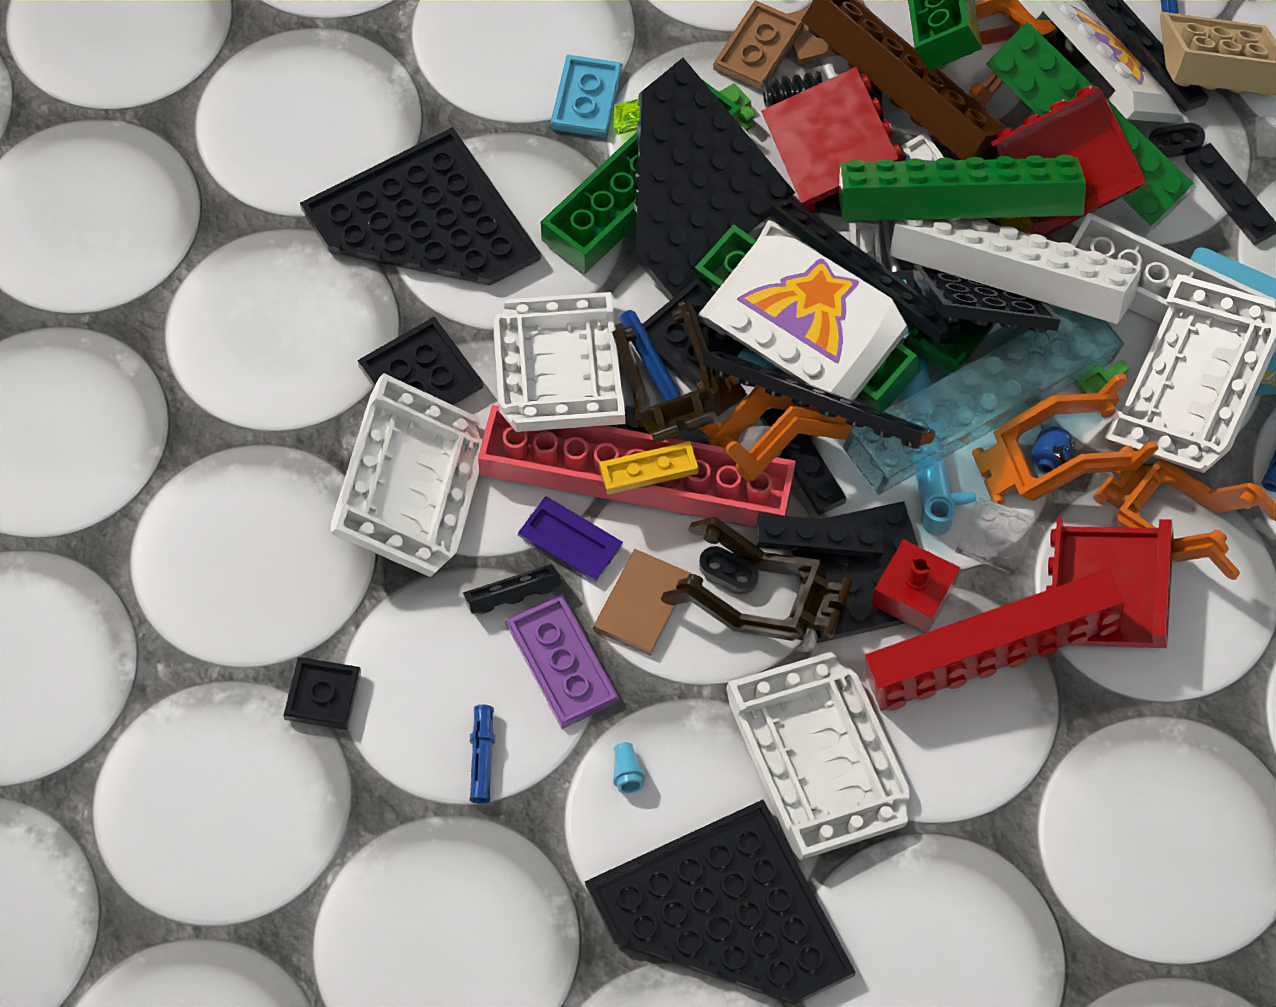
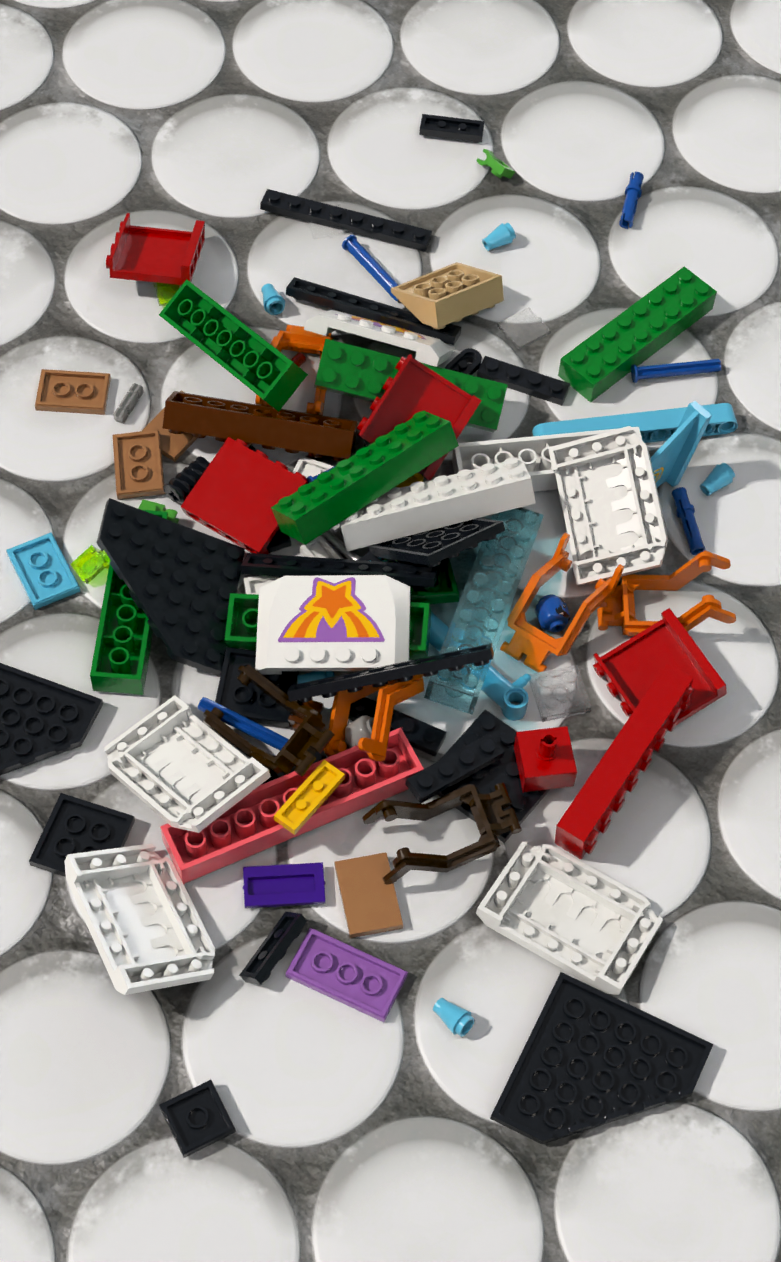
camera: 40 degrees left, 5 degrees down
blue pin [469,704,496,804] -> none
black plate [699,546,759,594] -> none
bright green plate [1074,360,1130,394] -> none

